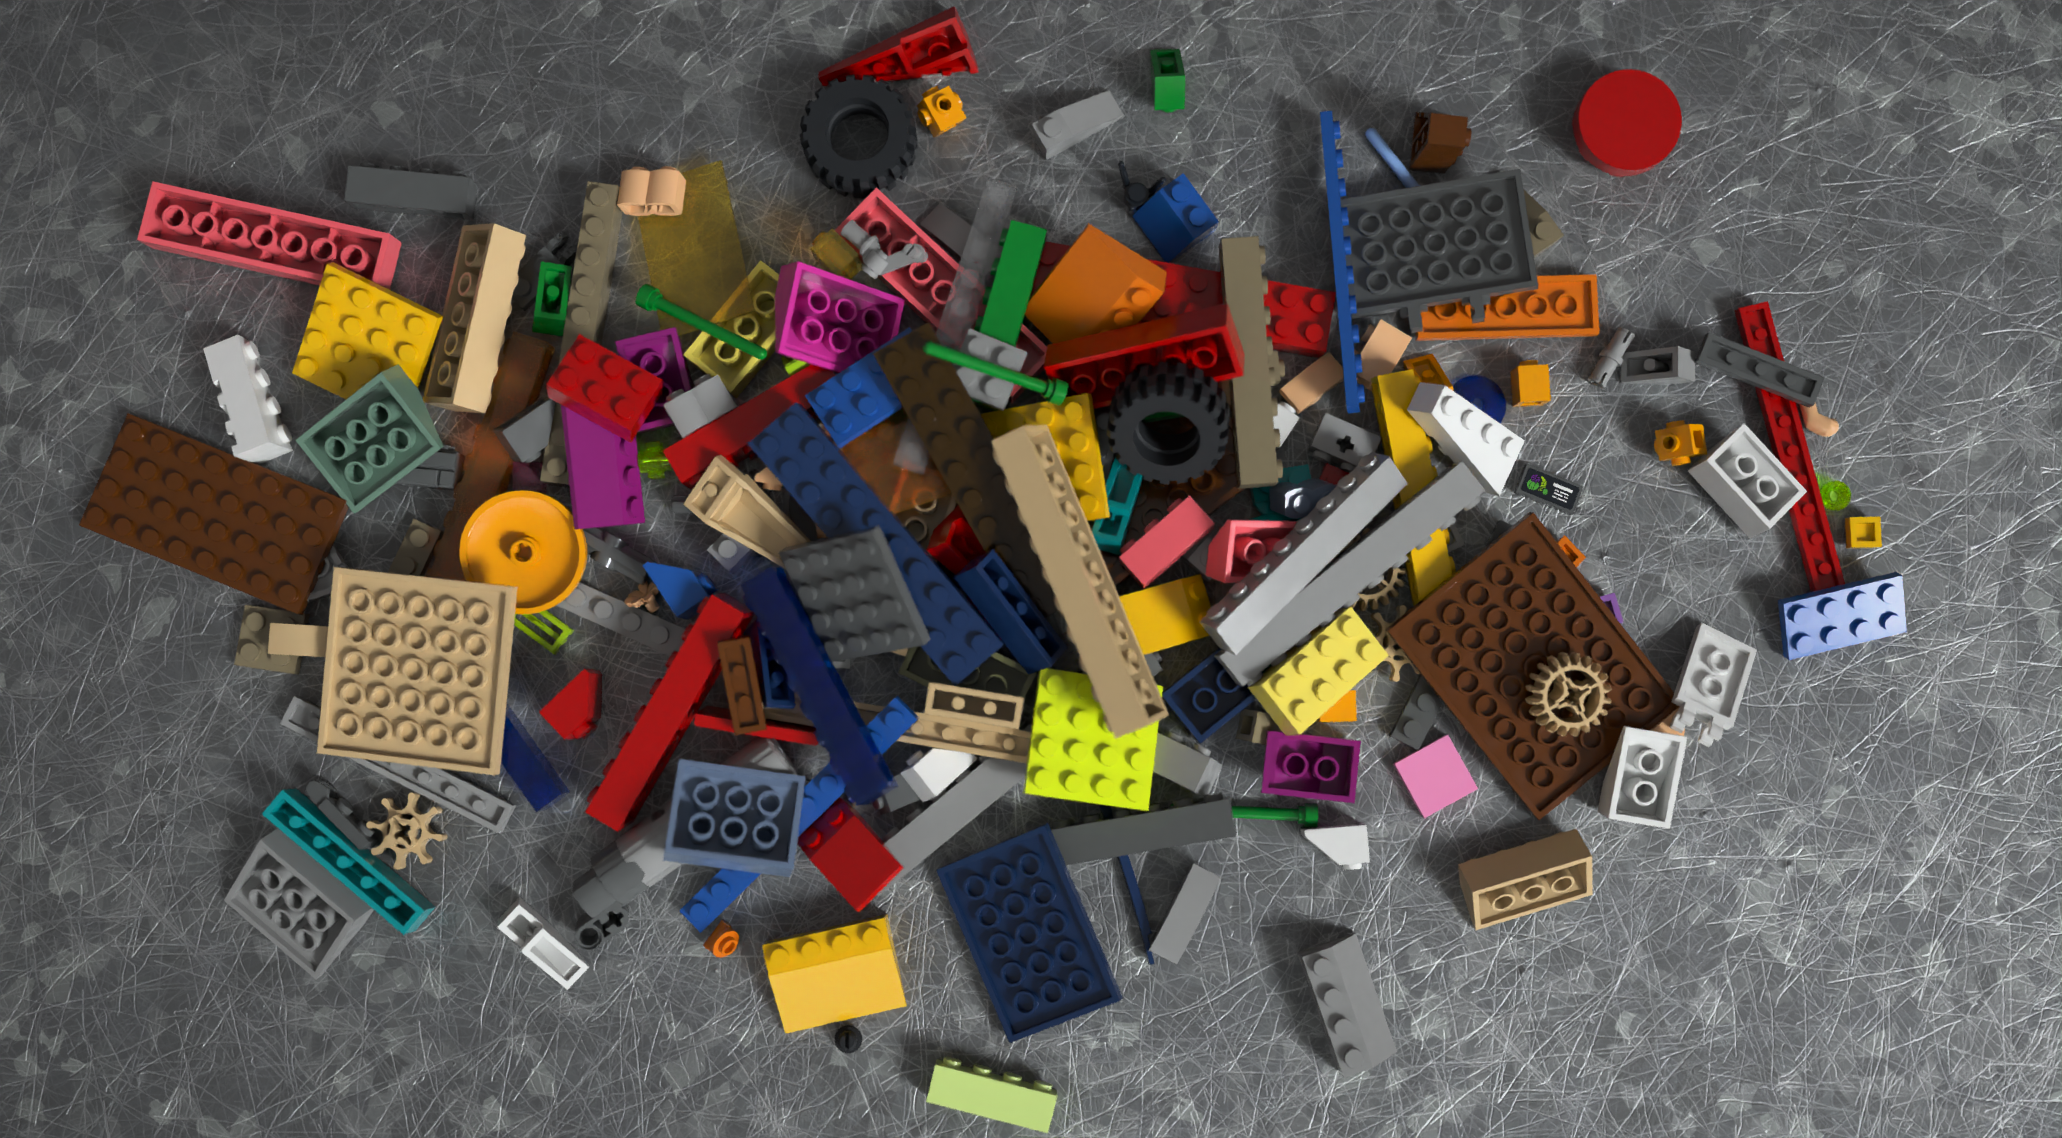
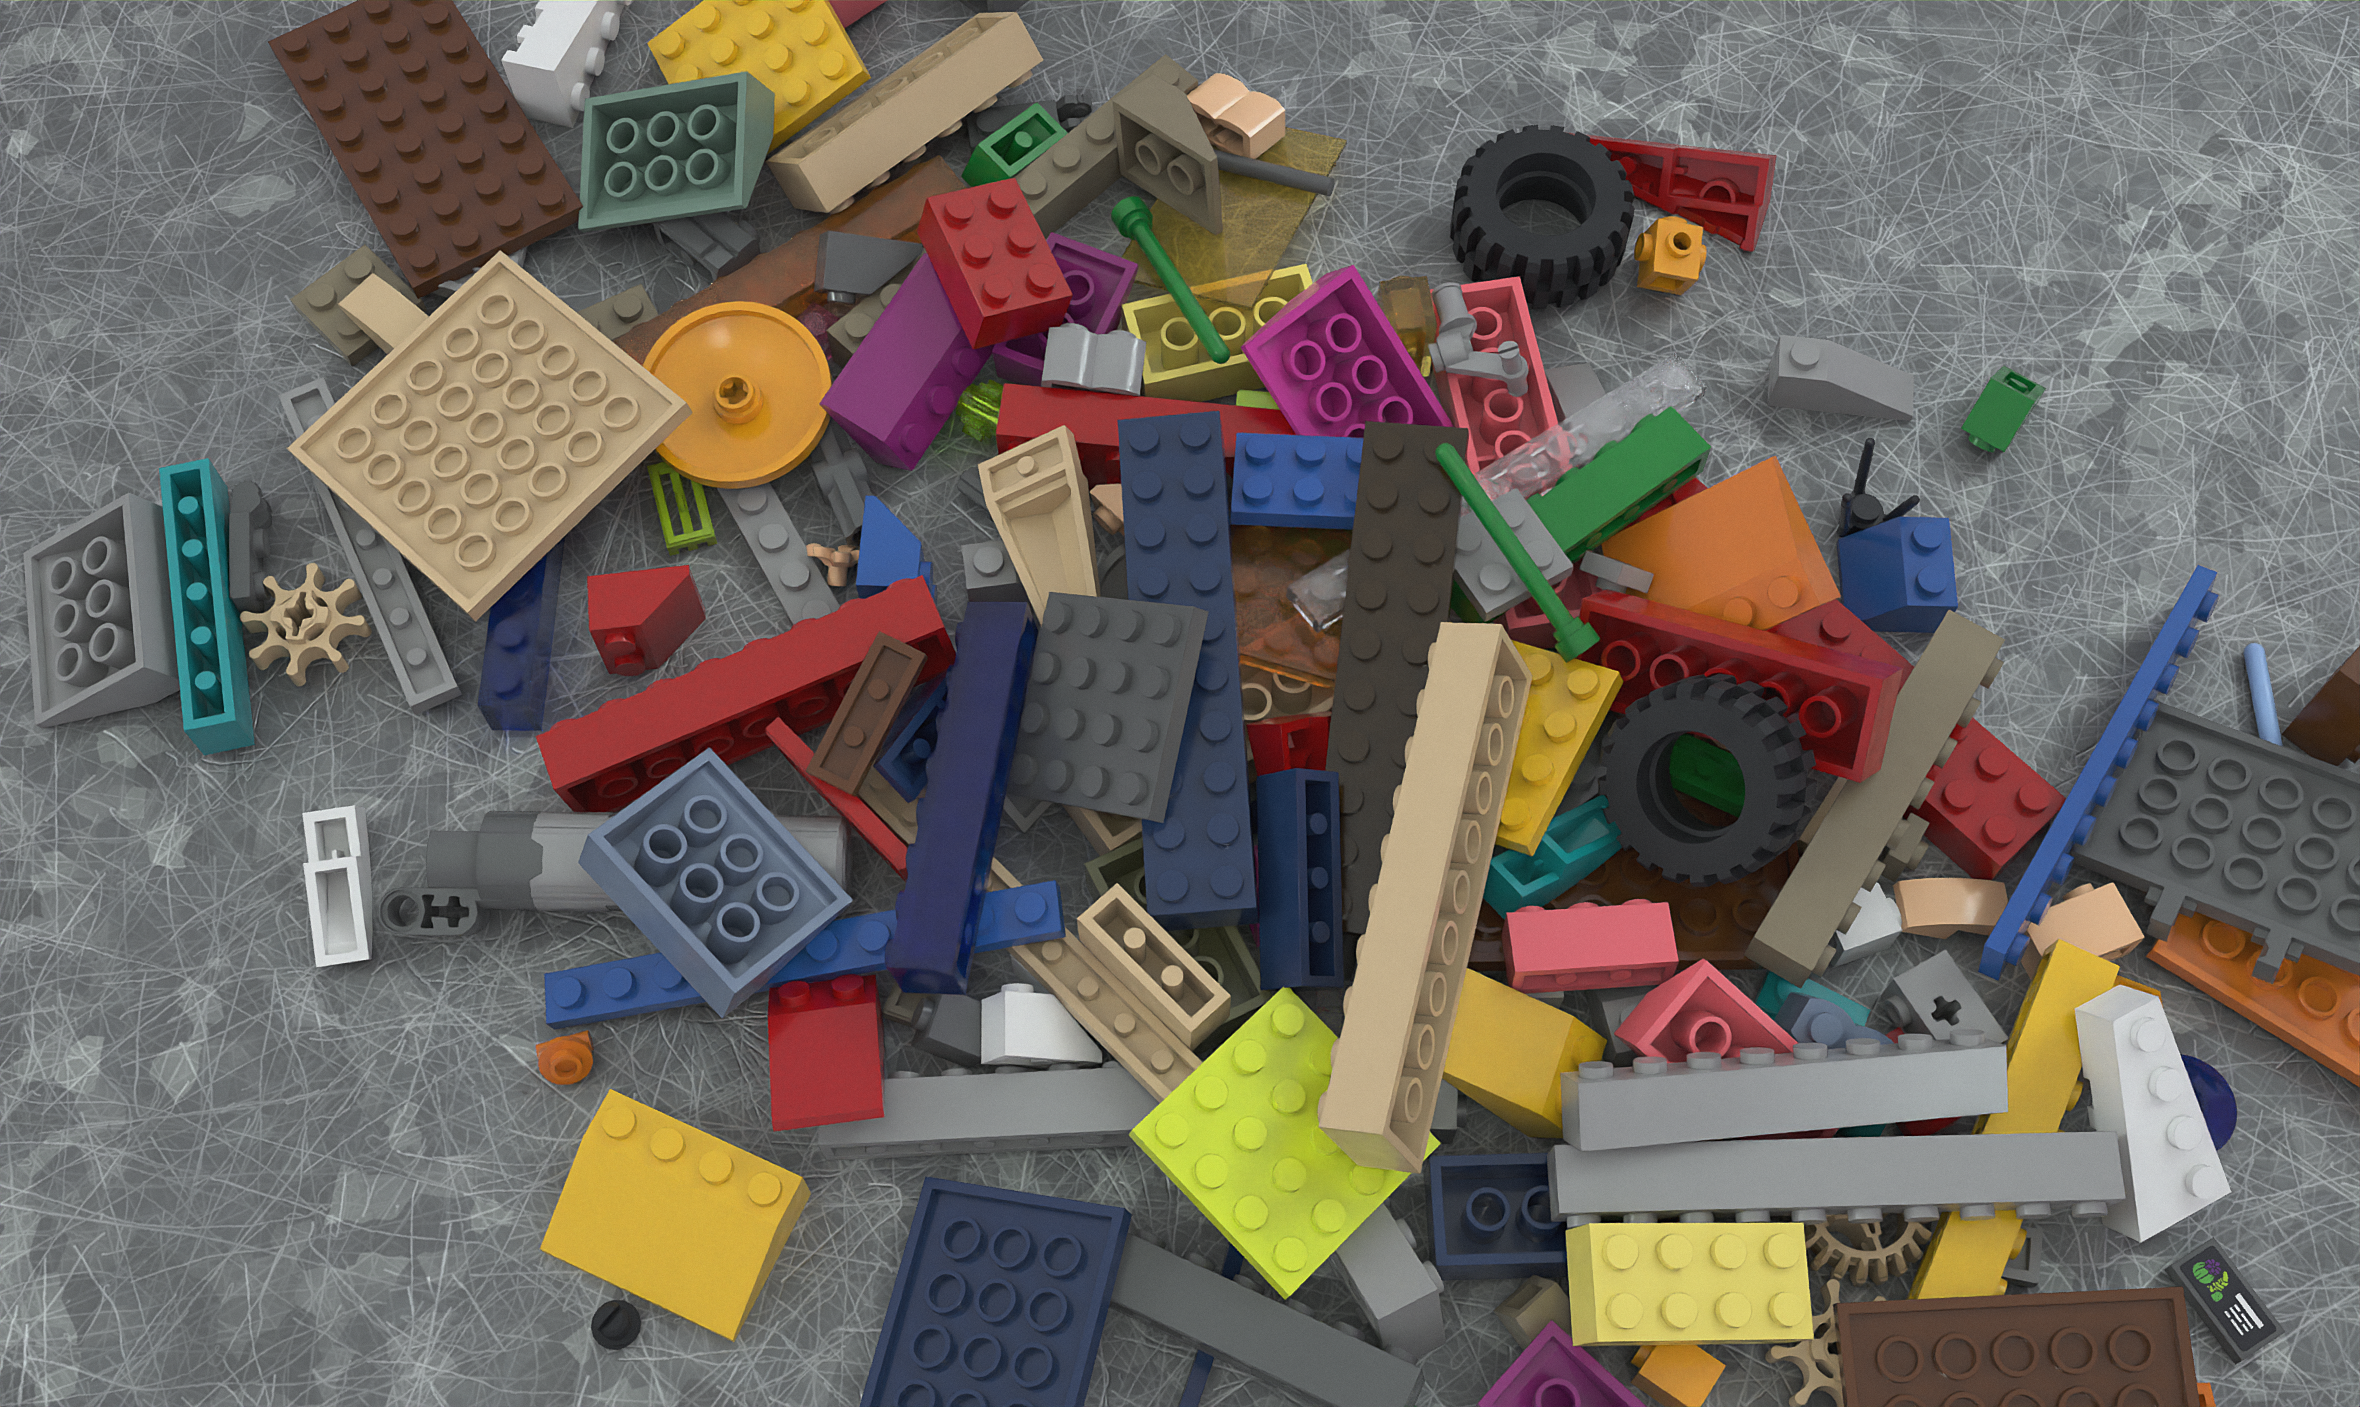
camera: 40 degrees right, 20 degrees down
light orange brick [1510,360,1551,407] -> none
none -> dark tan slope [1112,74,1223,235]
none -> dark grey bar [1213,149,1335,196]
none -> light grey plate [1579,550,1654,593]

